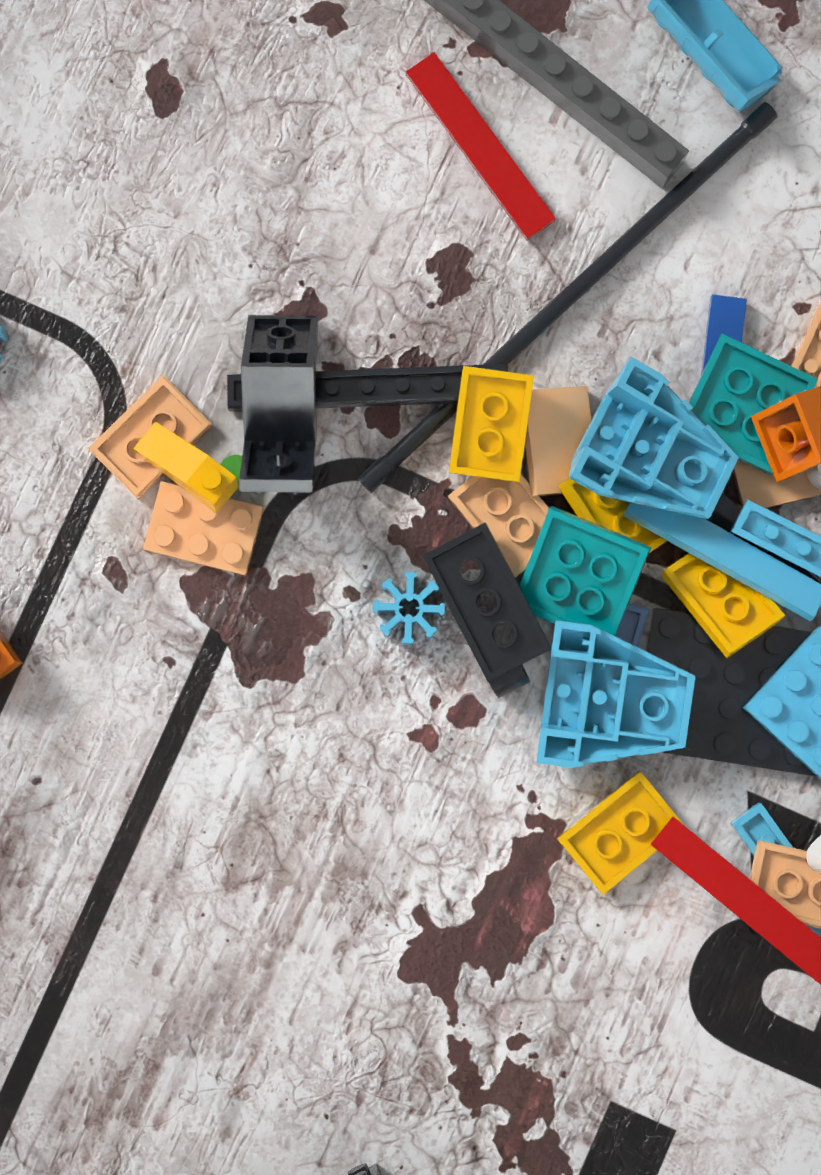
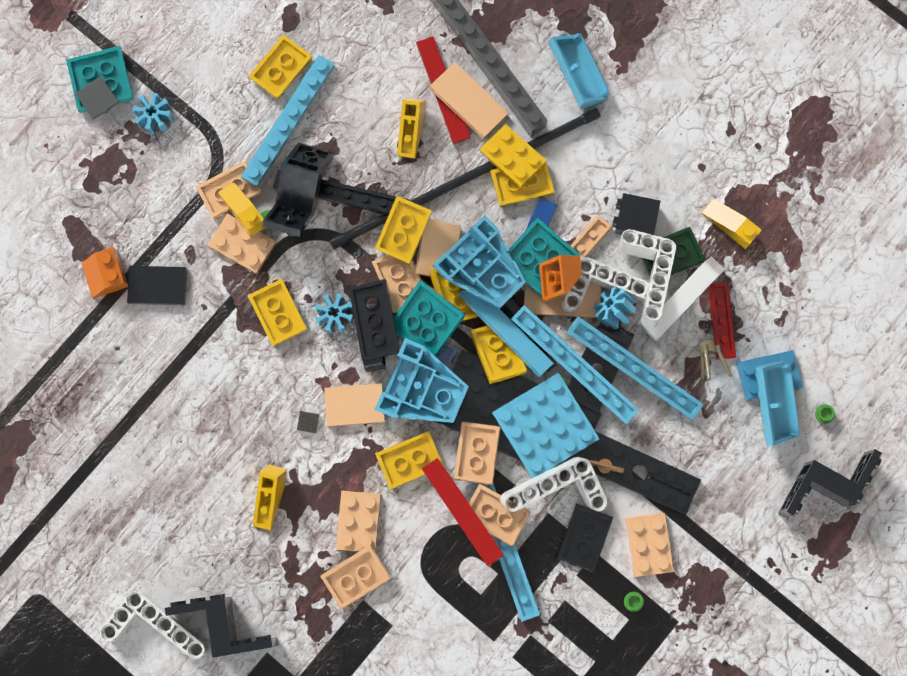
camera: 20 degrees right, 5 degrees down
none -> black tile [127,266,187,305]
none -> medium azure plate [241,55,335,188]
none -> yellow plate [248,34,313,100]
none -> yellow plate [248,279,307,347]
none -> yellow slope [253,465,287,531]
none -> clear smoke tile [297,411,320,433]
none -> light nougat tile [320,544,392,610]
none -> light nougat tile [324,383,385,427]
none -> light nougat plate [336,491,381,551]
none -> yellow slope [397,98,427,158]
none -> light nougat tile [429,62,509,139]
none -> light nougat tile [454,422,500,485]
none -> yellow plate [480,124,547,189]
none -> yellow plate [490,157,555,208]

